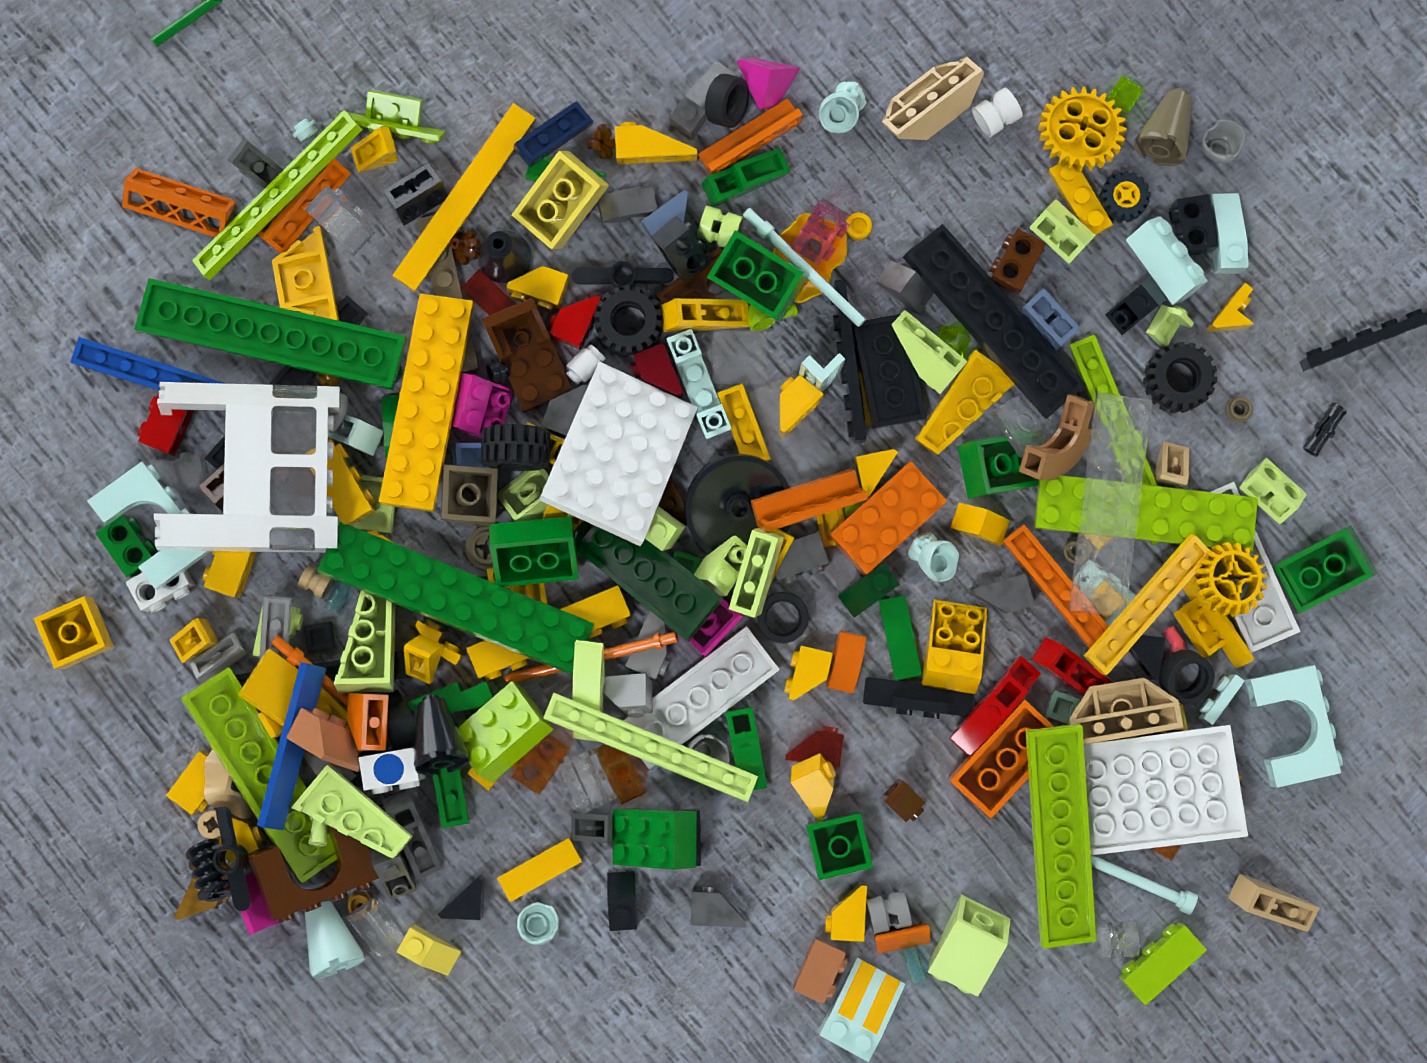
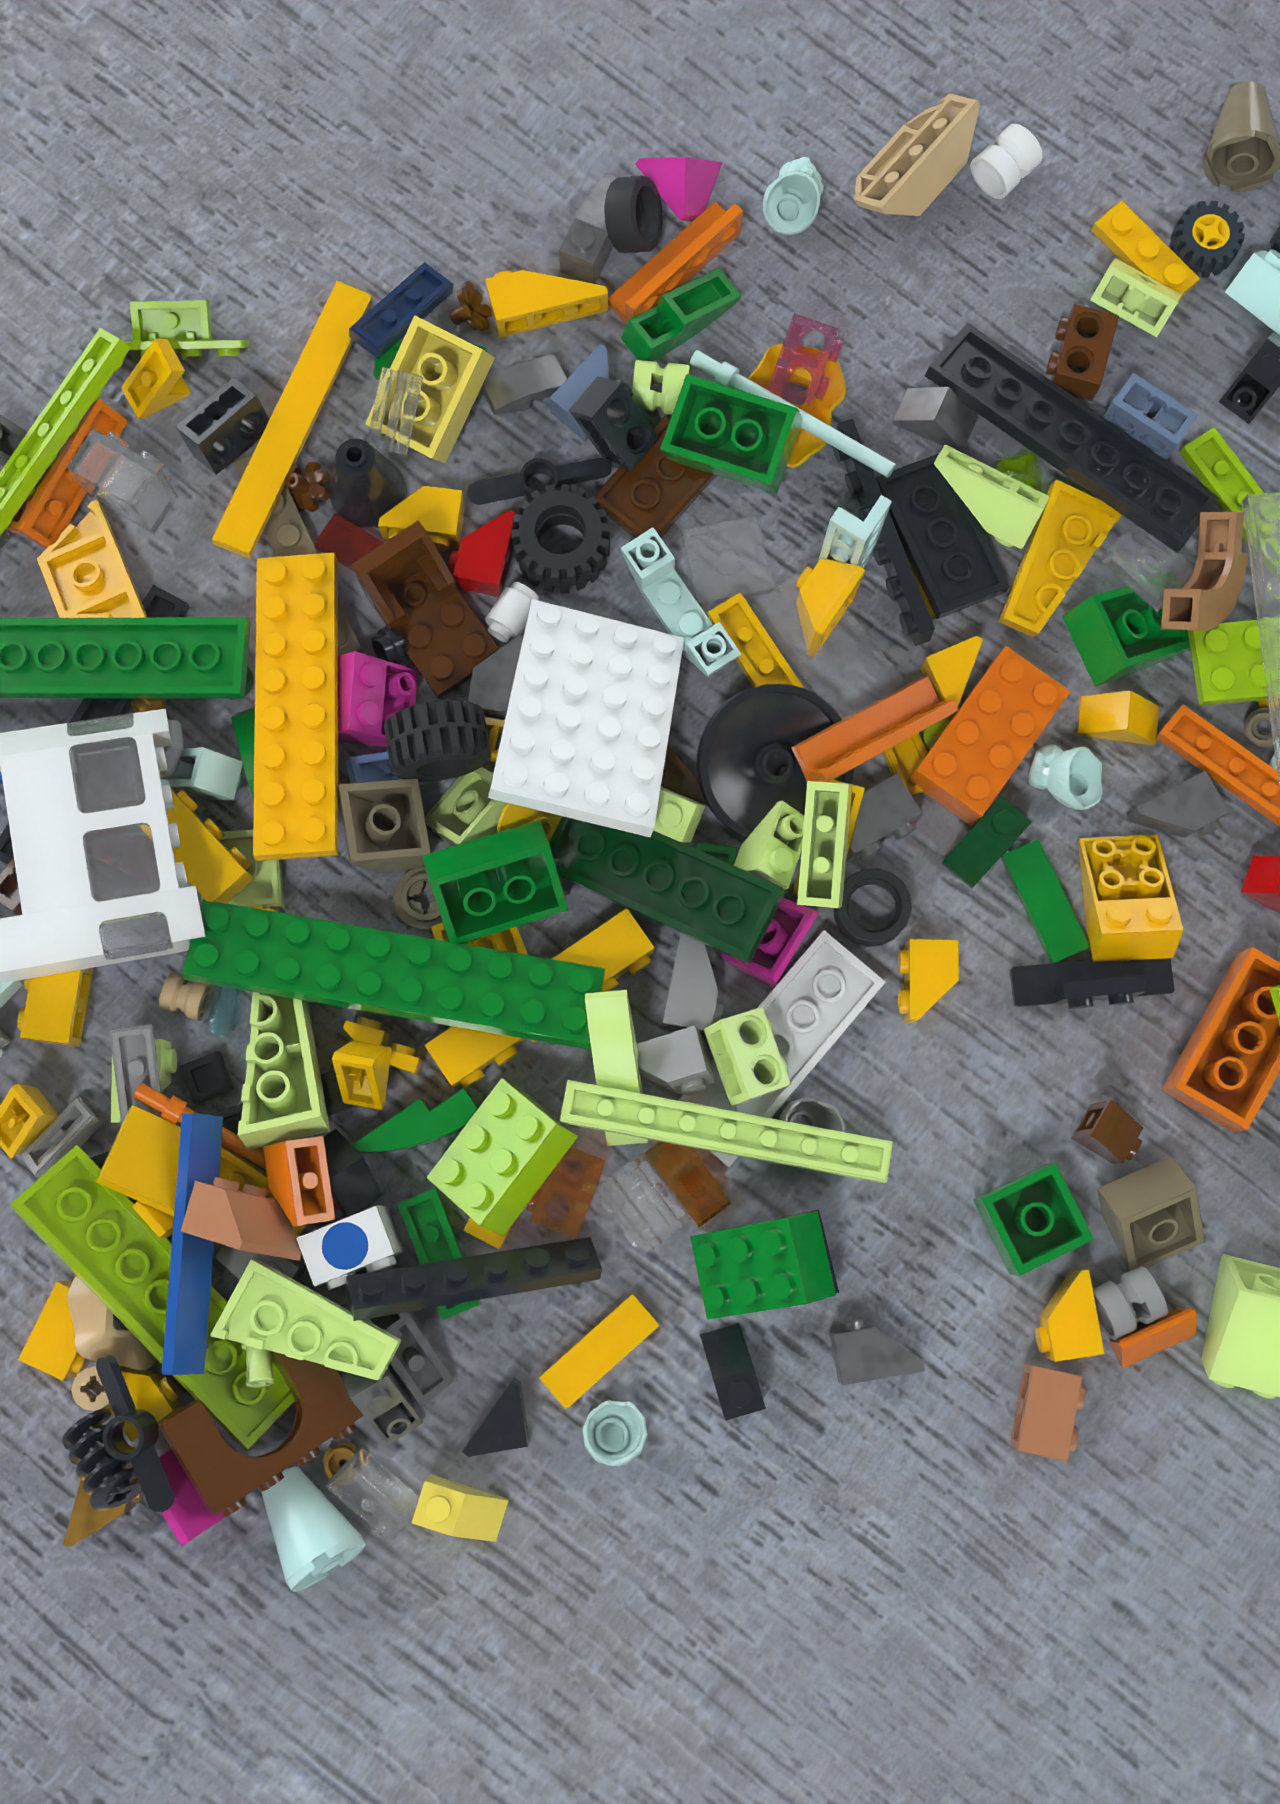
camera: 15 degrees left, 5 degrees down
light aqua plate [292,118,318,142] -> none
black cone [414,694,469,775] -> none
orange bar [505,631,679,685] -> none
dark grey slope [571,813,613,843] -> none
dark red slope [630,343,684,398] -> none
yellow slope [661,298,750,332] -> none
green slope [725,707,767,791] -> none
lime bar [748,303,798,332] -> none
clear red slope [785,726,844,767] -> none
yellow slope [790,753,836,822] -> none
light aqua slope [818,957,905,1062] -> none
orange slope [826,631,866,693] -> none
yellow tile [845,212,872,241] -> none
clear light blue pin [899,946,928,984] -> none
red slope [949,656,1041,757] -> none
yellow gear [1038,87,1127,172] -> none
clear neon green tile [1106,75,1144,114] -> none
none -> black plate [346,1237,602,1321]
none -> clear tile [367,367,423,456]
none -> yellowish green brick [703,1007,791,1107]
none -> dark tan slope [1097,1156,1205,1272]

